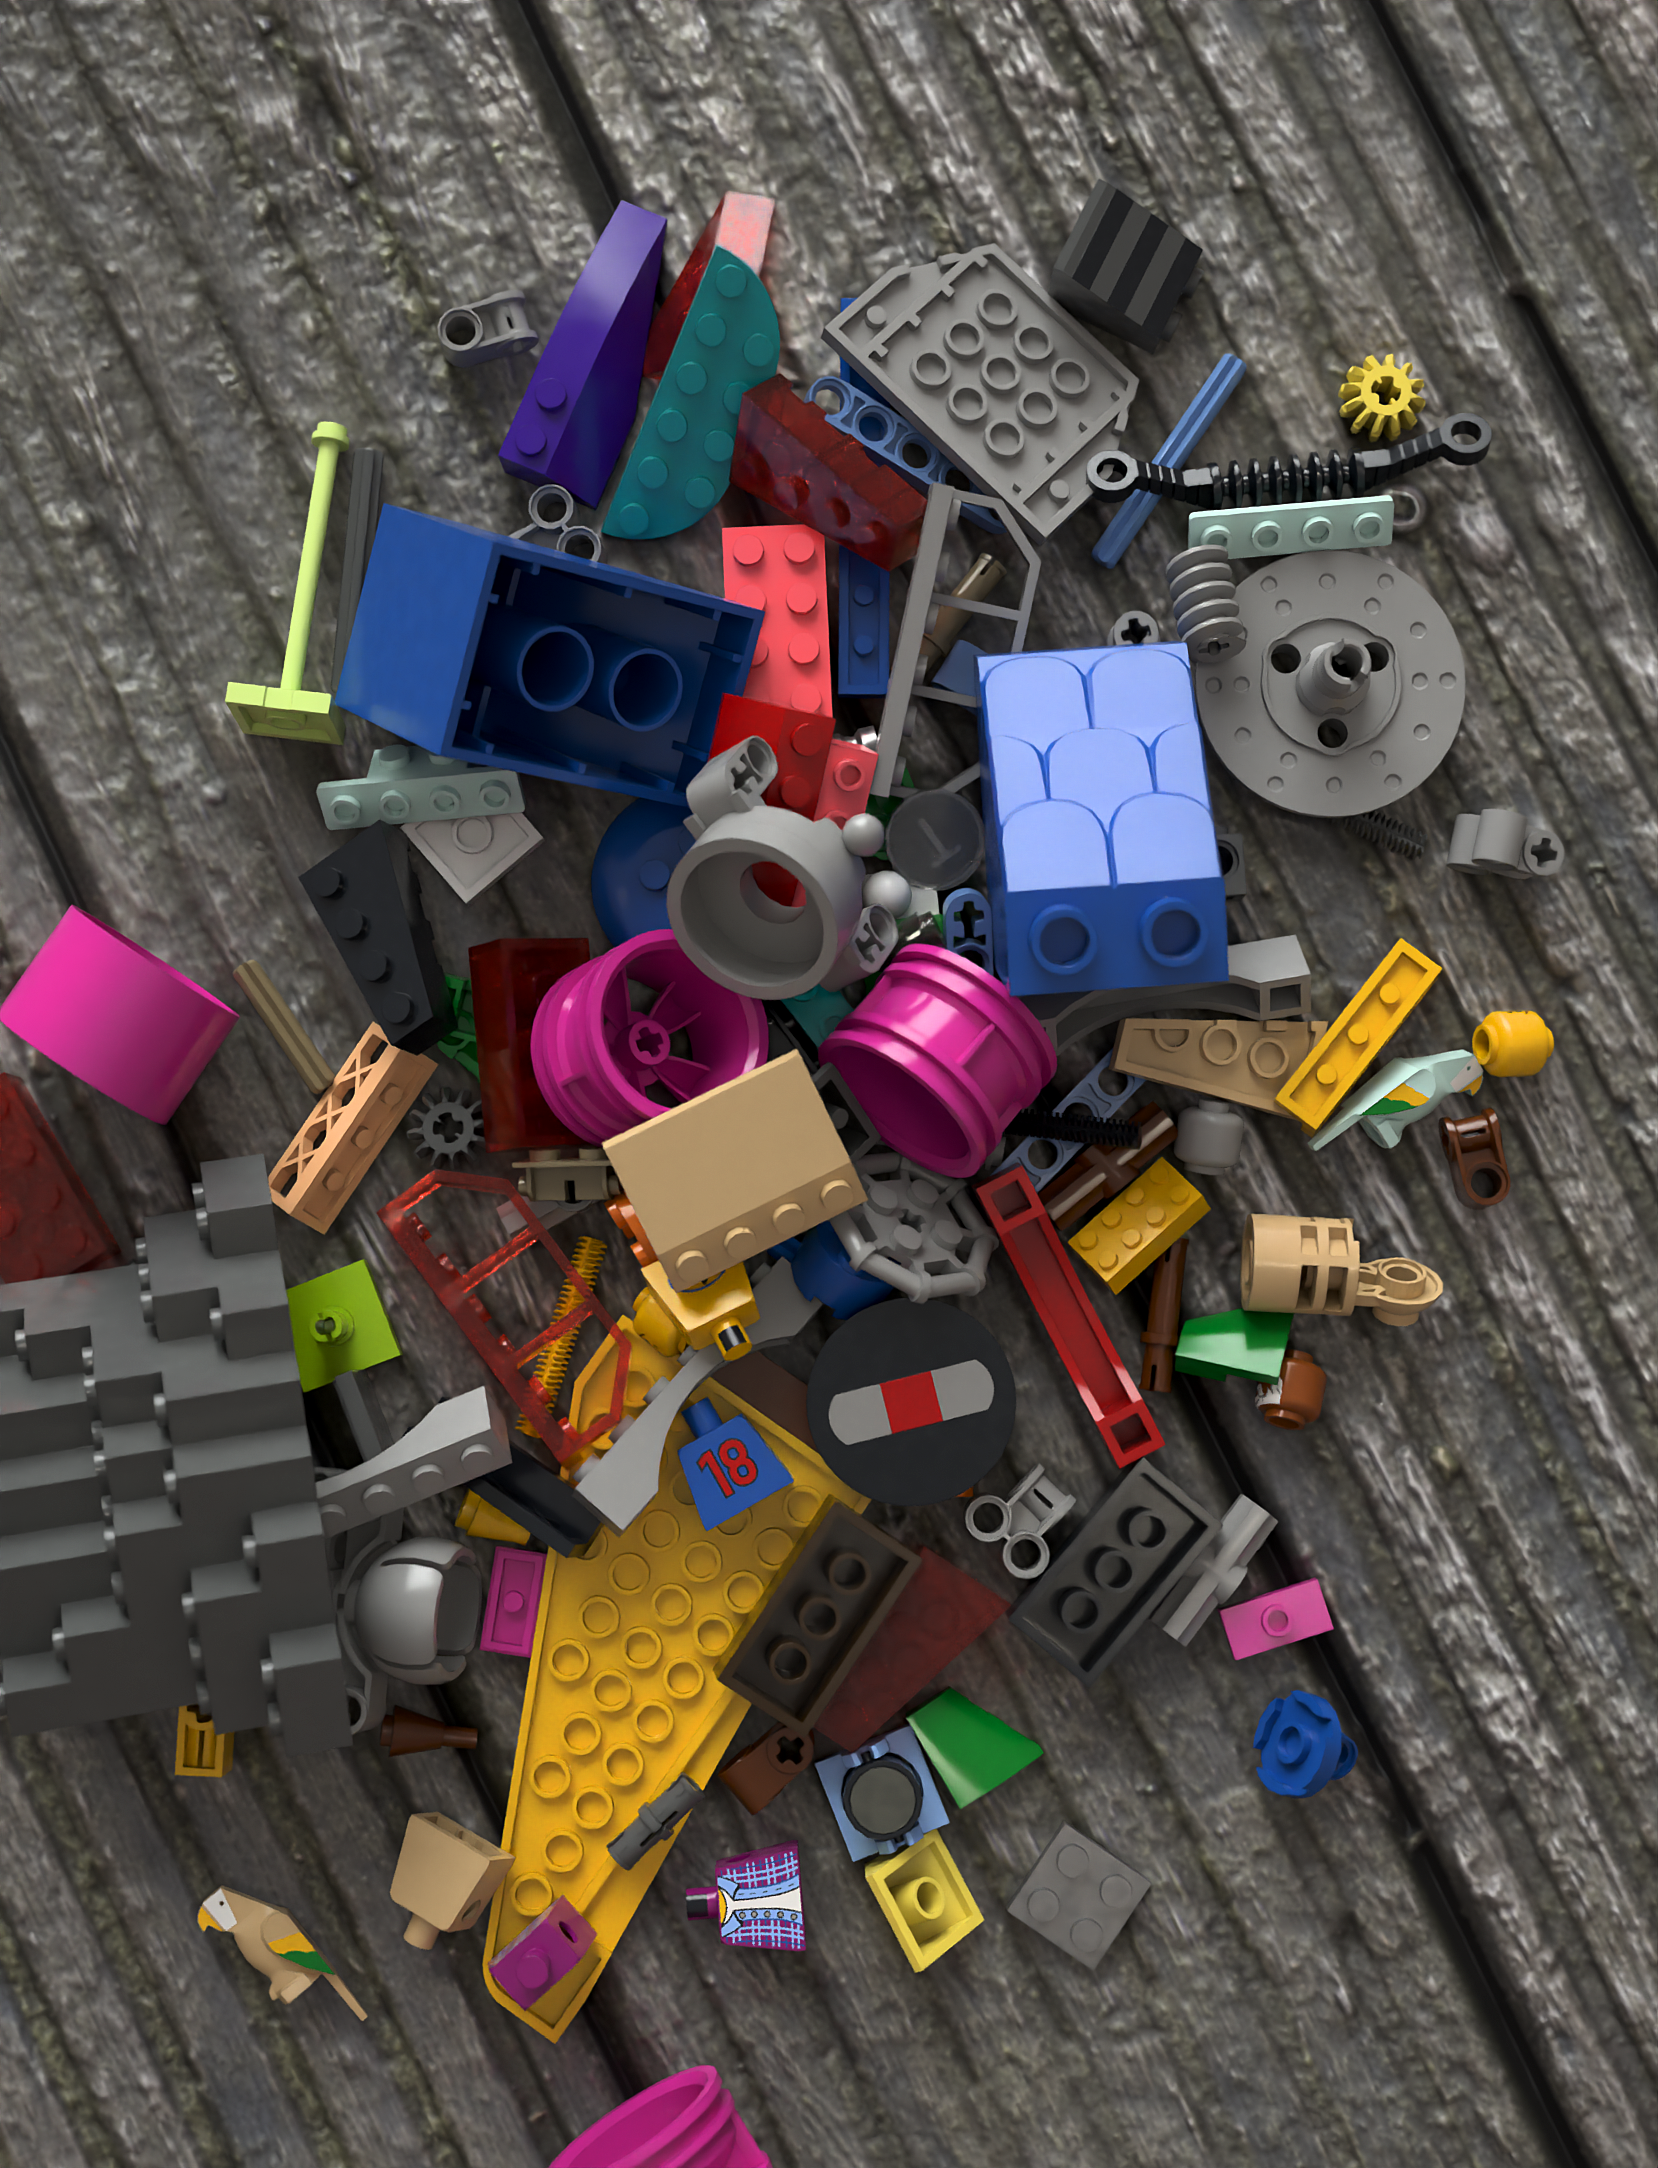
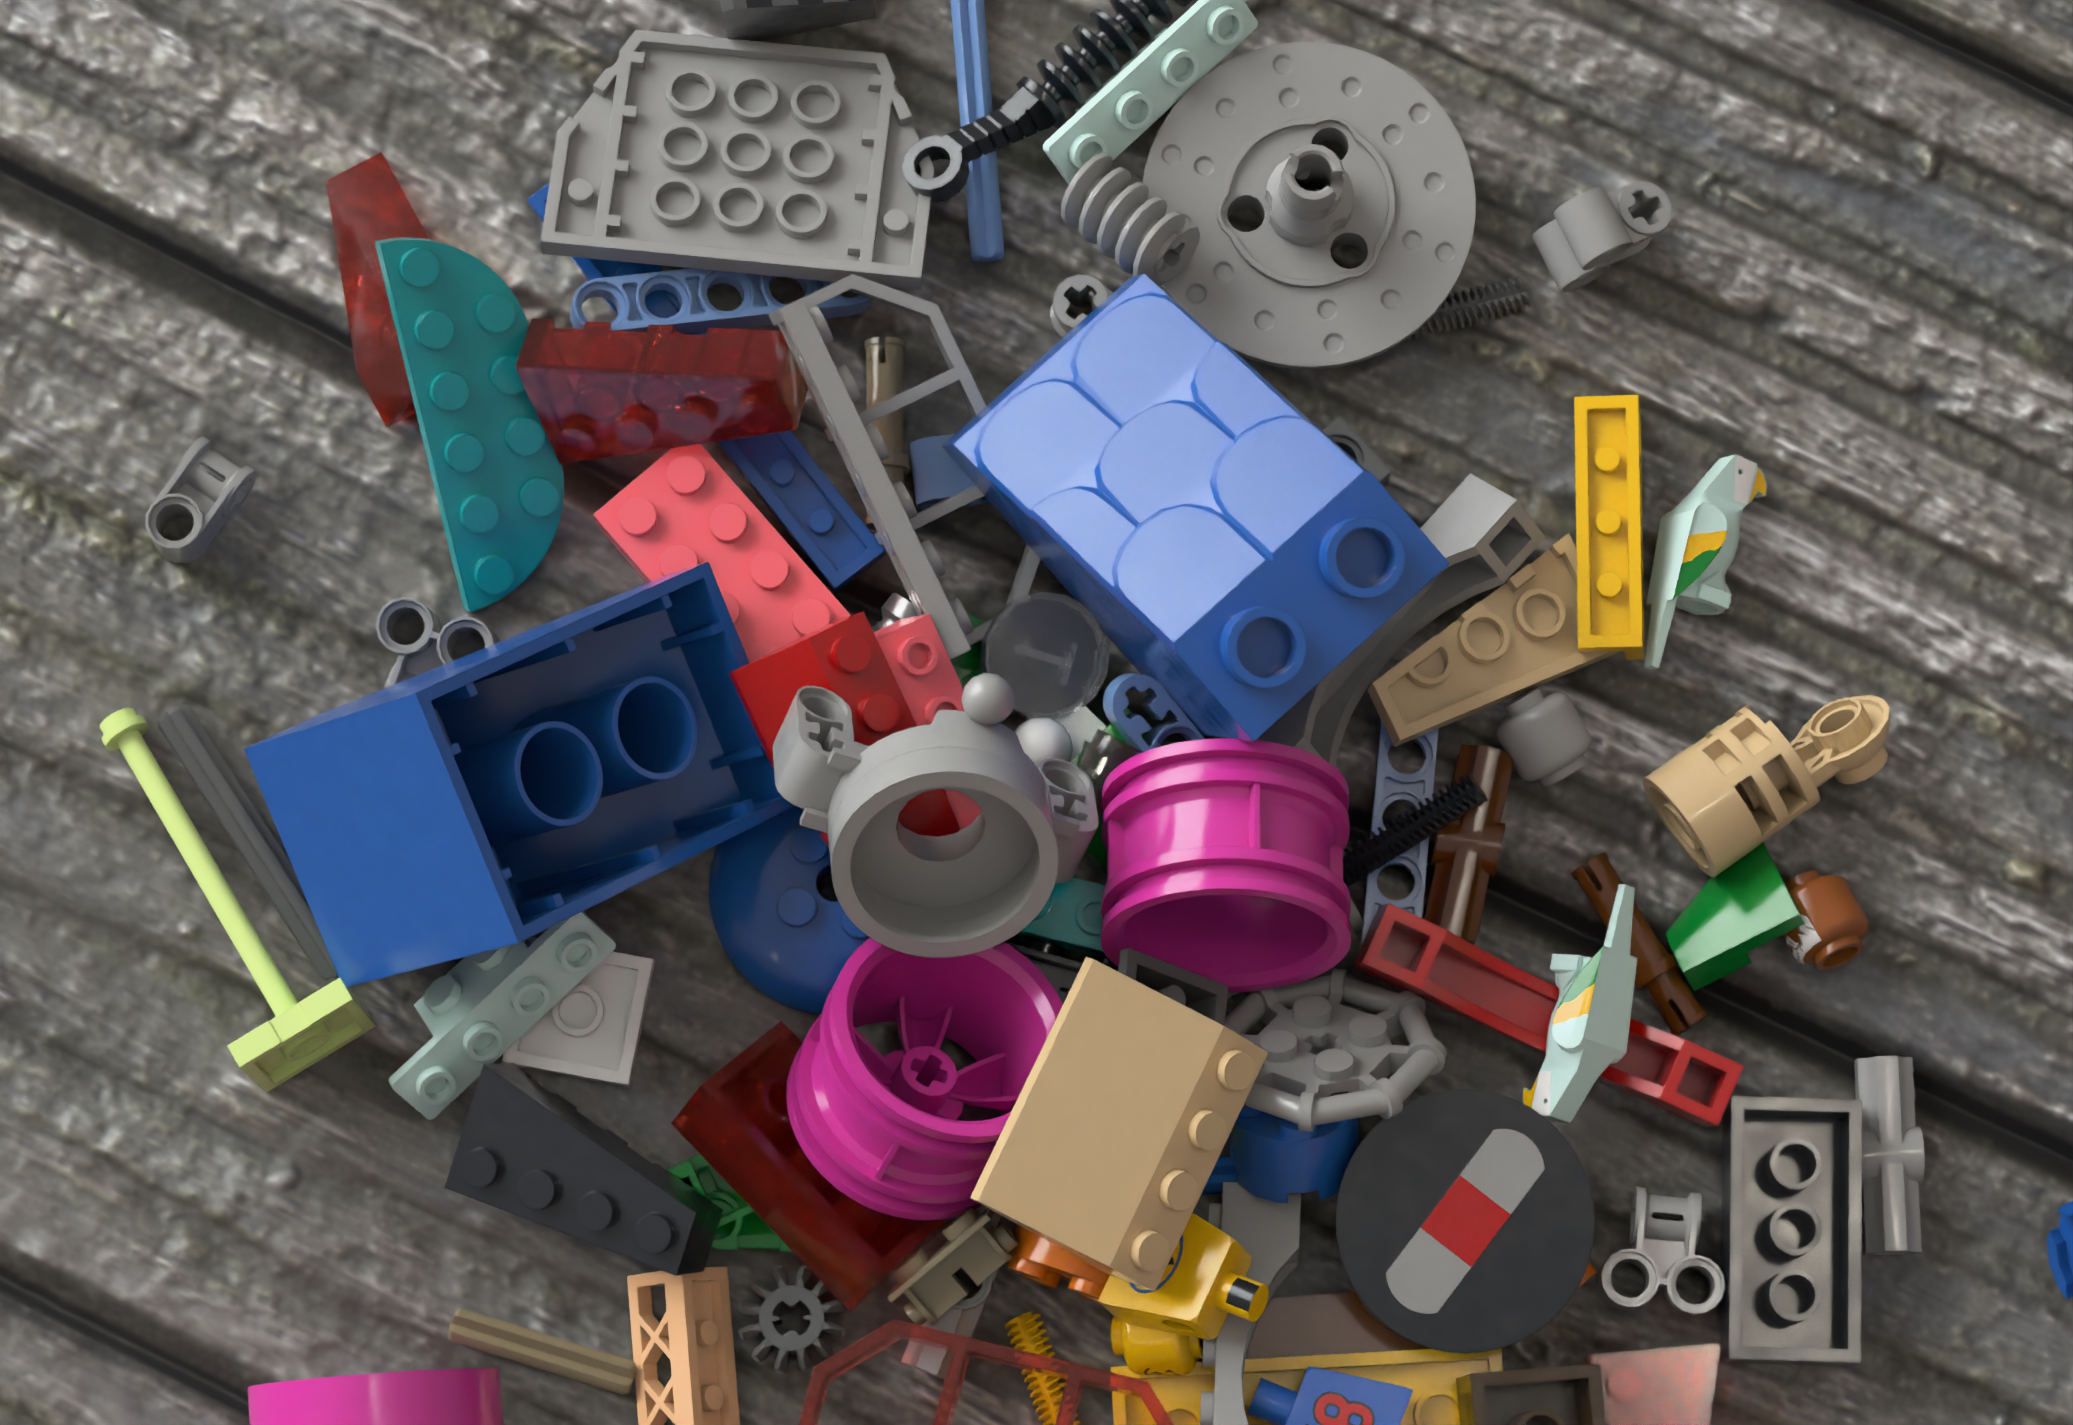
camera: 35 degrees left, 5 degrees down
dark purple wedge [498,200,668,510] -> none
yellow piece [1067,1157,1211,1295] -> none
dark pink plate [1217,1578,1334,1661] -> none
reddish brown piece [1439,1107,1511,1210] -> none
yellow head [1472,1010,1554,1077] -> none
none -> light aqua animal [1523,884,1637,1123]

